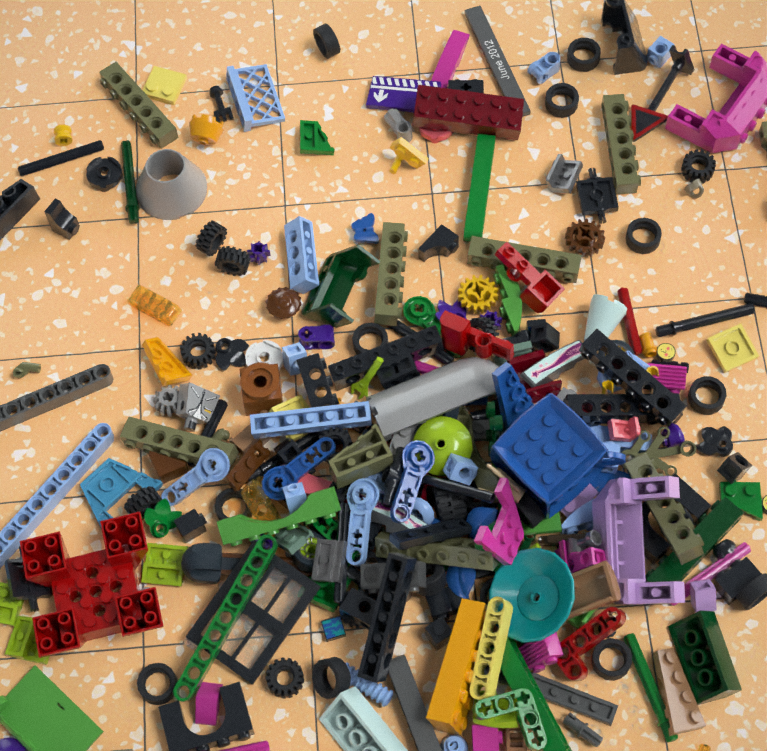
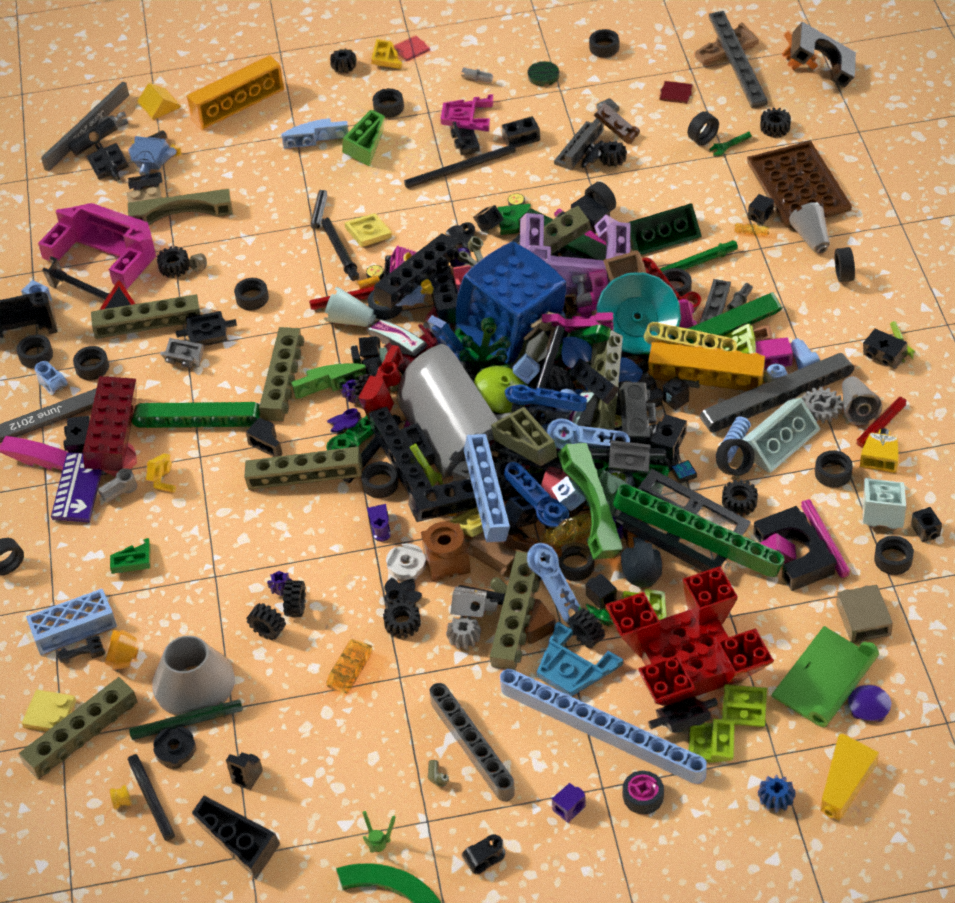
camera: 95 degrees left, 15 degrees down
black tyre [137,663,178,705] -> none
light orange wing [142,337,192,386] -> none
reddish brown piece [265,287,302,319] -> none
light blue brick [282,342,307,376] -> none
light blue brick [284,216,319,294] -> none
dark green windscreen [302,244,380,328] -> none
blue animal [352,213,379,244] -> none
black brick [357,553,417,683] -> none
yellow gear [458,275,498,314] -> none
beam [472,688,547,751] -> none
red plate [494,242,565,313] -> none
reddish brown gear [565,218,605,257] -> none
medium nougat wing [653,648,706,736] -> none
black tyre [688,376,727,415] -> none

